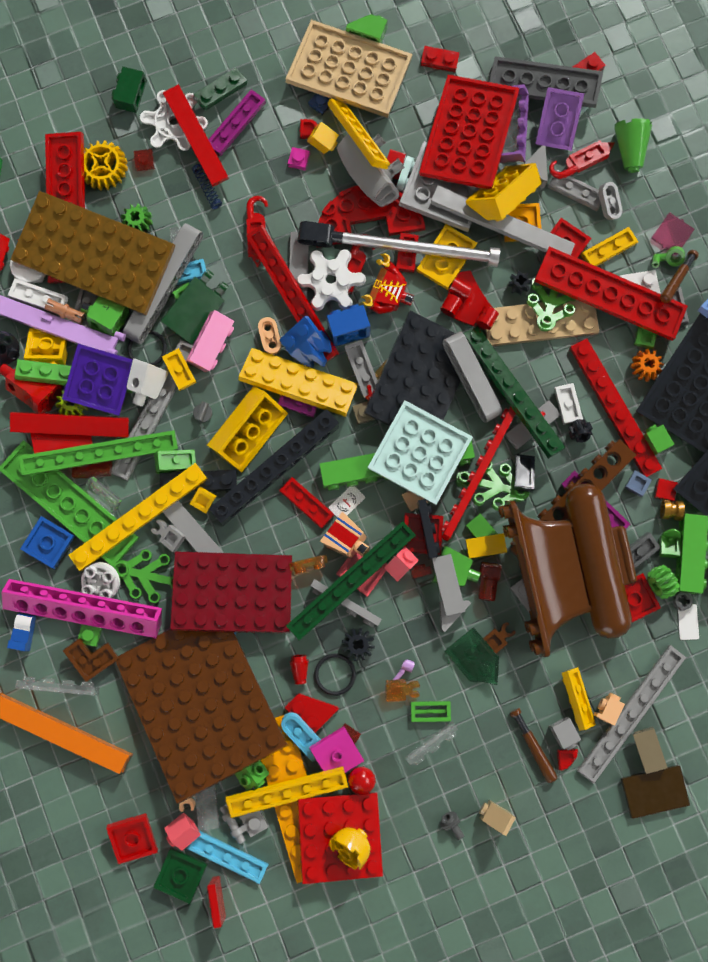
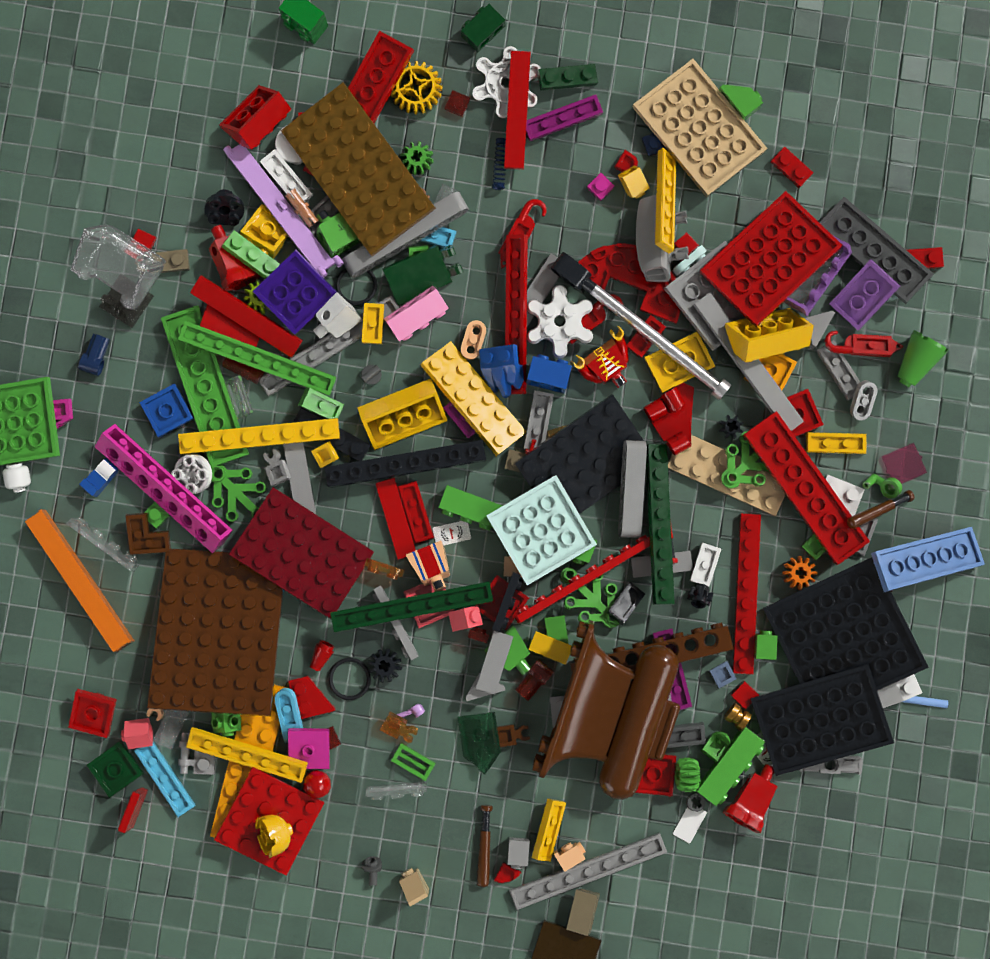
camera: 30 degrees right, 5 degrees up
none -> red tile [375,478,416,560]

